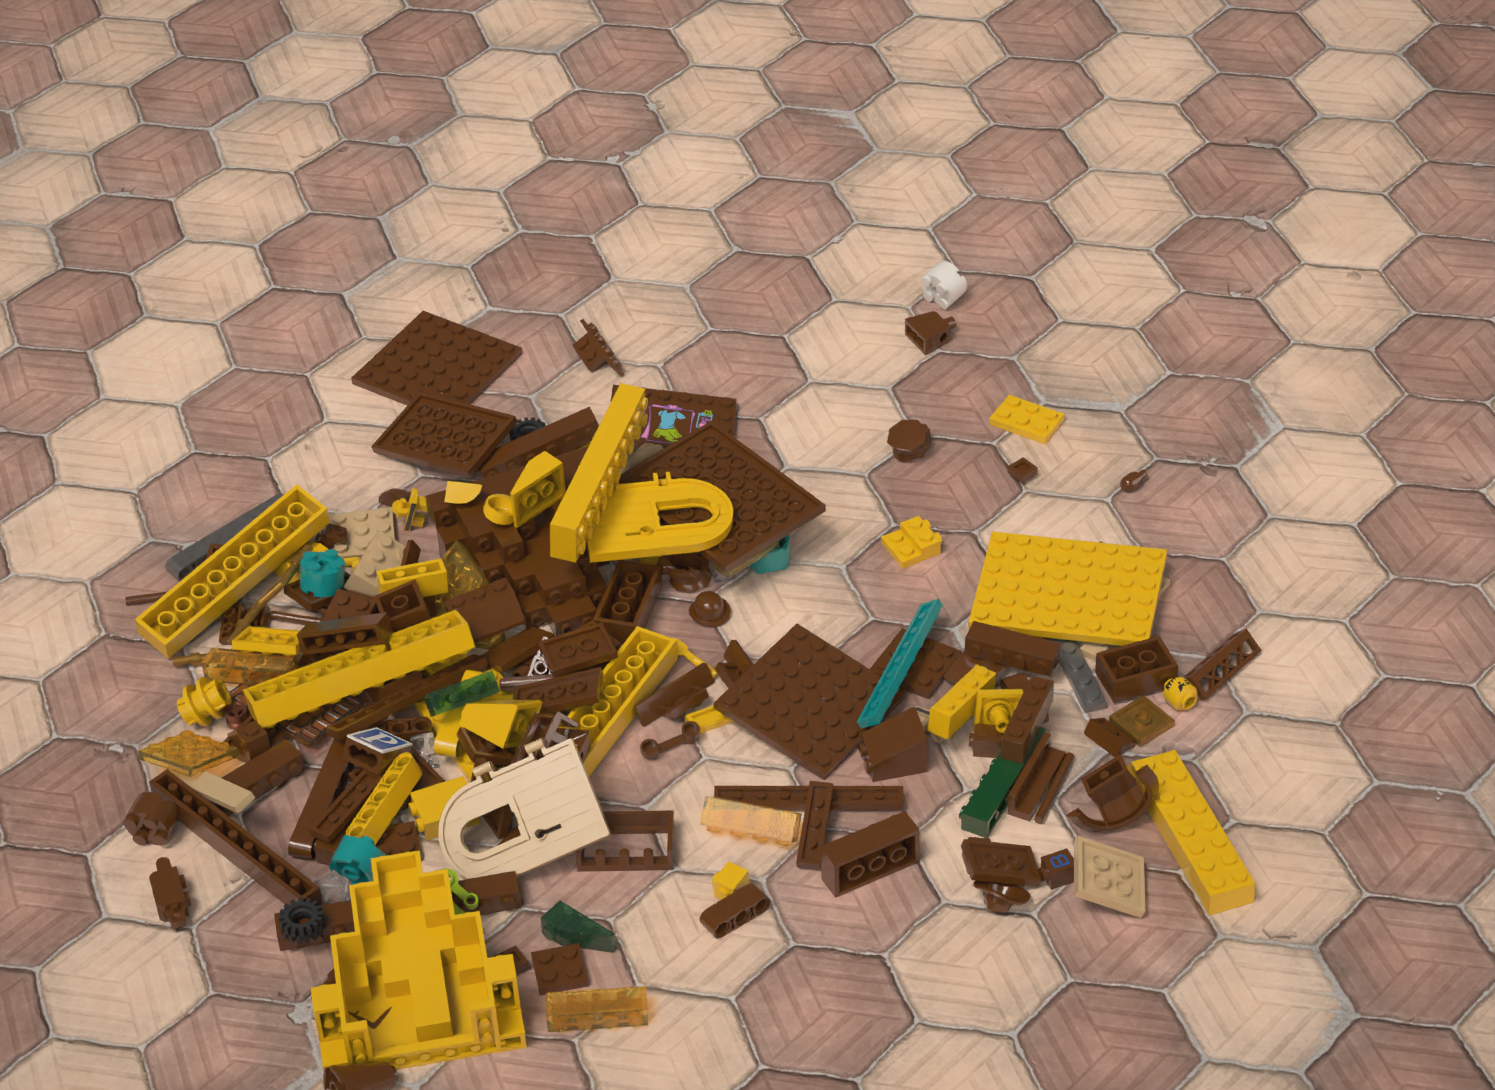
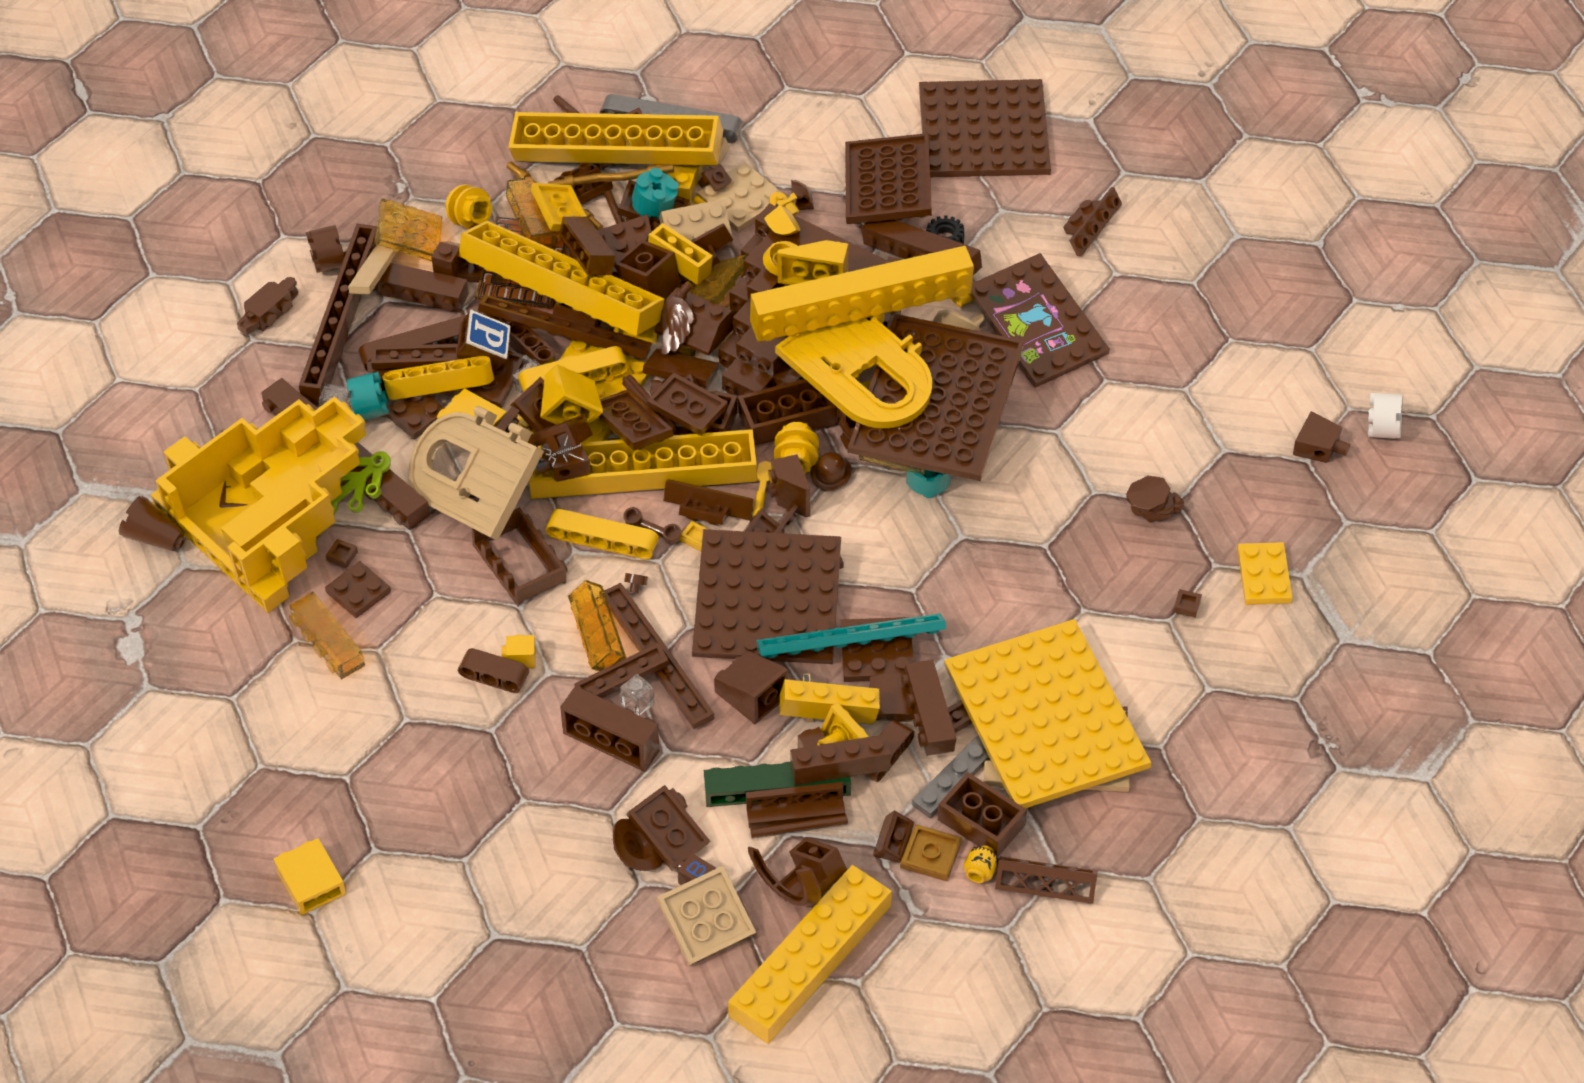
camera: 55 degrees right, 10 degrees up
black tyre [279,898,325,944] -> none
clear green brick [423,670,500,717] -> none
clear green slope [540,900,617,953] -> none
yellow plate [881,516,942,569] -> none
reddish brown cylinder [1120,469,1148,492] -> none
none -> yellow beam [545,509,659,560]
none -> clear brick [620,674,655,716]
none -> reddish brown tile [624,573,648,594]
none -> reddish brown animal [661,281,695,355]
none -> reddish brown slope [768,454,810,517]
none -> yellow piece [774,422,819,473]

